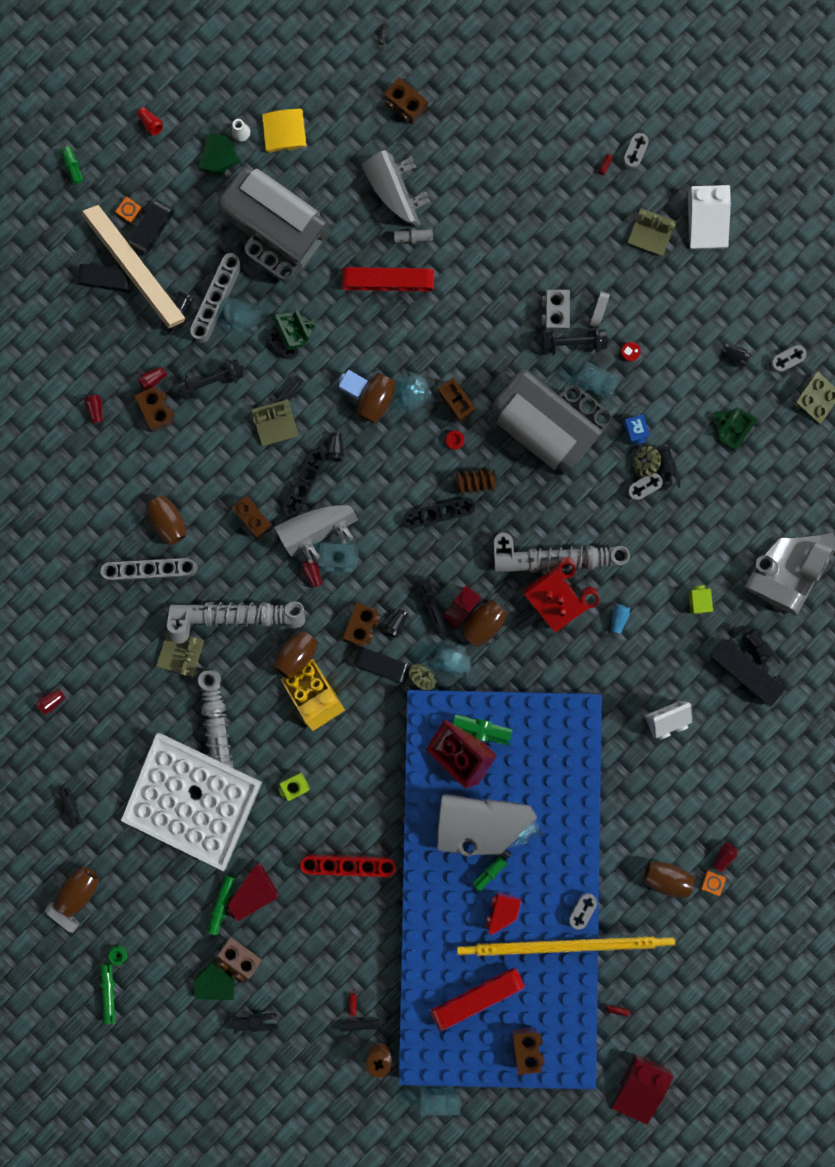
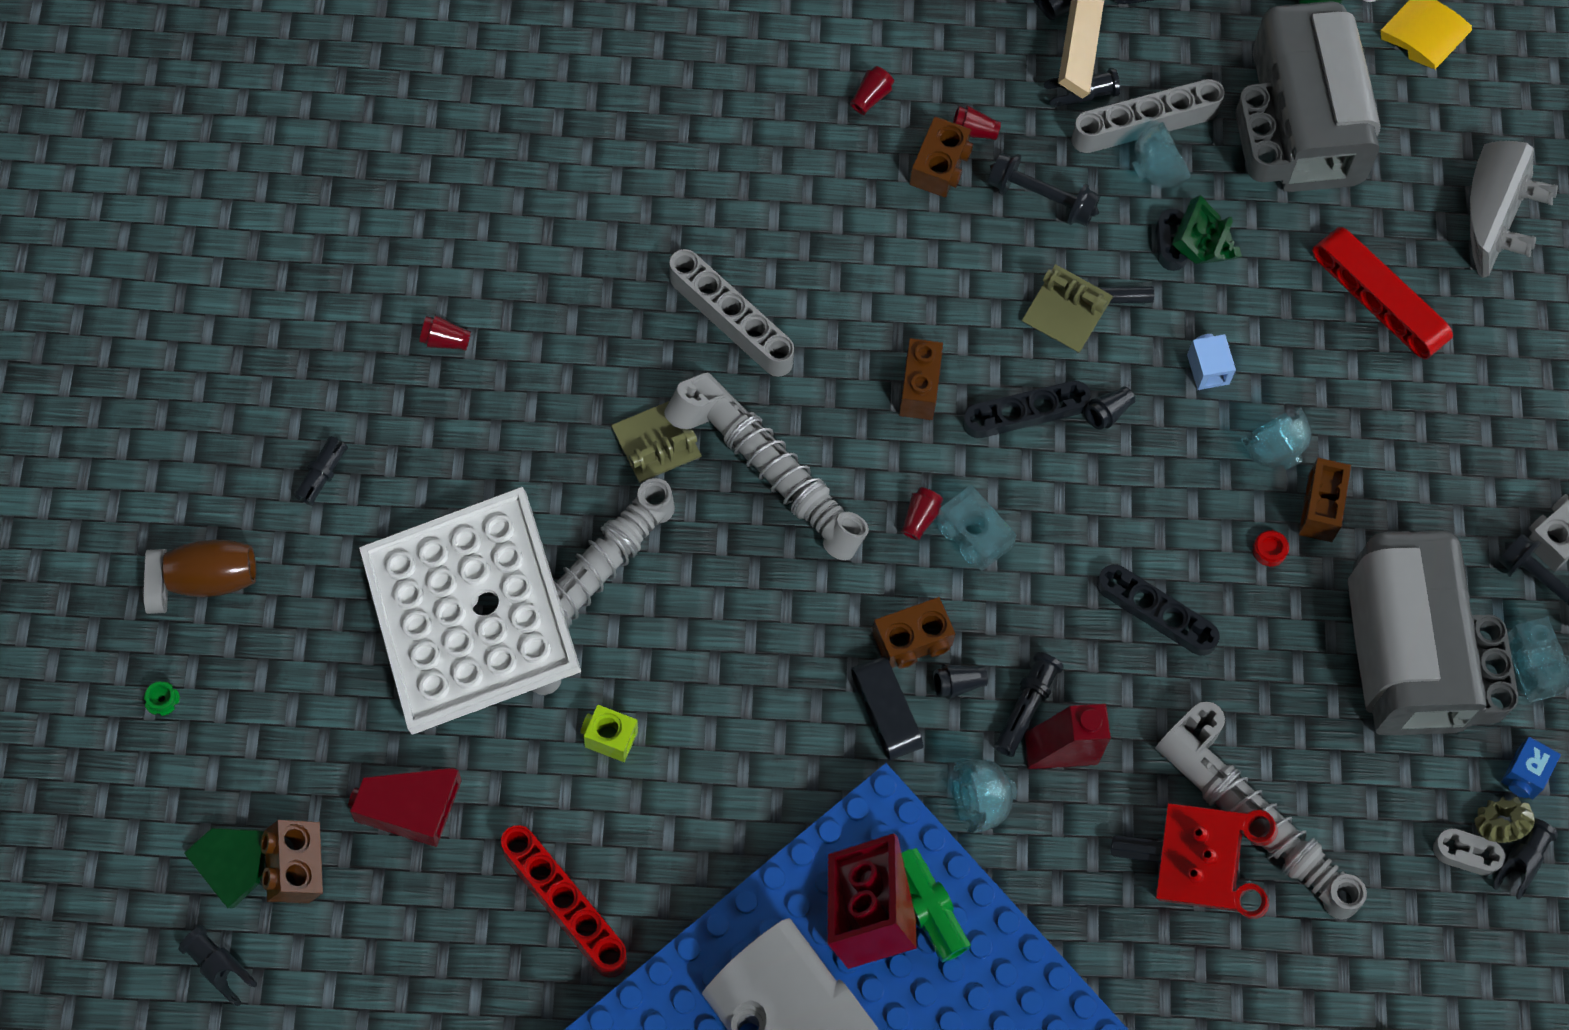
camera: 40 degrees right, 20 degrees down
green pin [99,963,116,1024] -> none
reddish brown piece [146,495,187,546] -> none
green pin [206,875,236,935] -> none
reddish brown piece [273,630,318,680] -> none
light grey piece [275,505,358,563] -> none
yellow slope [280,658,345,731] -> none
reddish brown piece [356,373,396,424] -> none
light grey pin [394,228,433,244] -> none
olive gear [409,663,437,691] -> none
reddish brown piece [456,468,496,495] -> none
reddish brown piece [461,599,508,648] -> none
dark azure cone [610,604,631,633] -> none

